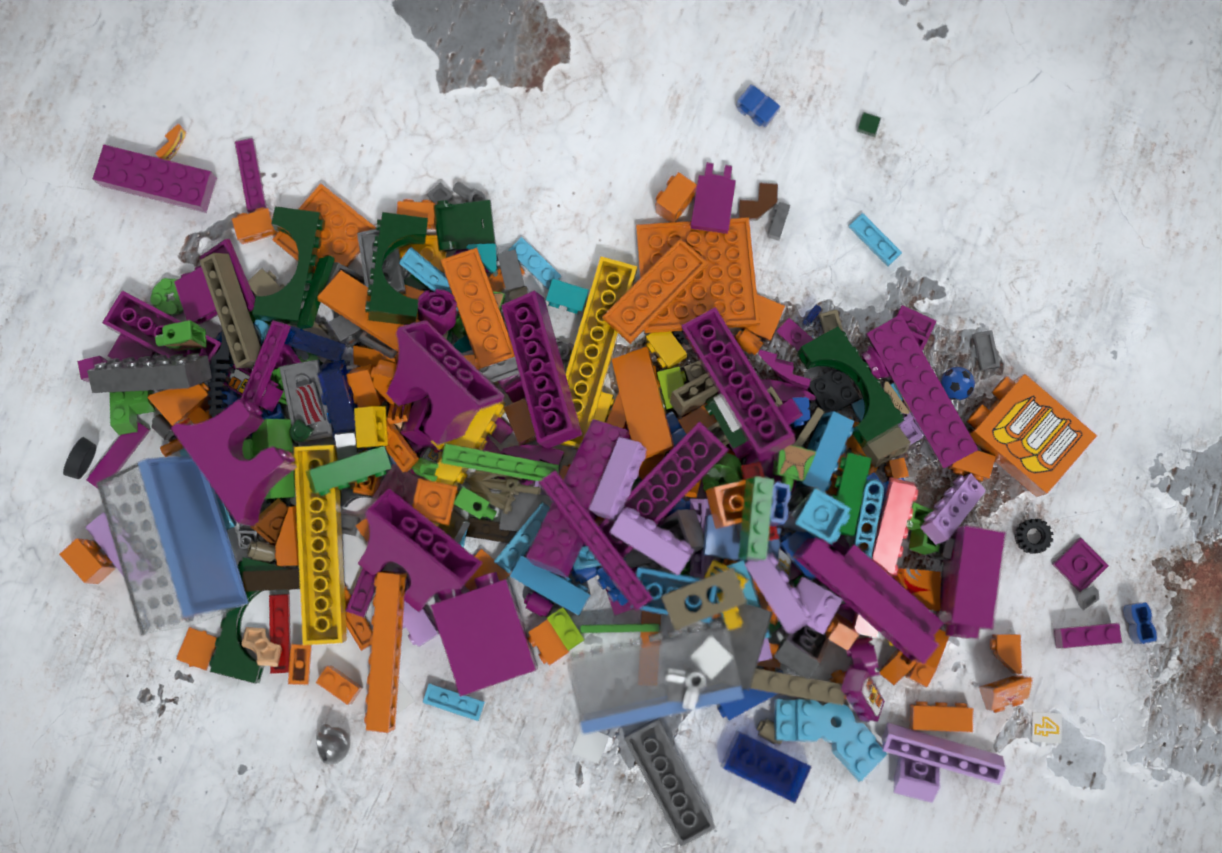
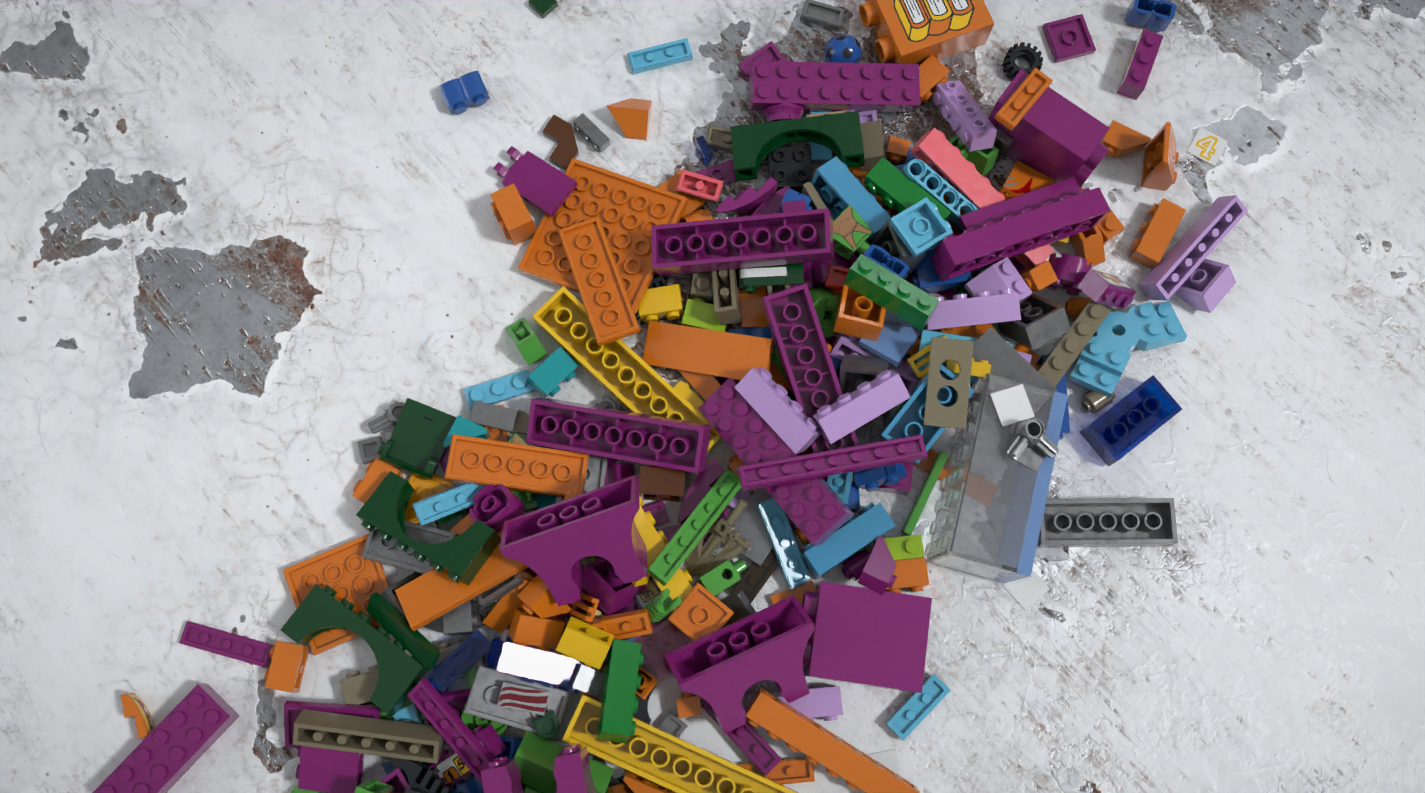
camera: 70 degrees left, 5 degrees down
flat silver plate [1078,585,1099,610] -> none
none -> bright green slope [506,317,547,365]
none -> orange slope [607,98,652,141]
none -> coral brick [676,169,724,202]
none -> magenta slope [857,536,897,595]
none -> orange tile [994,68,1053,131]

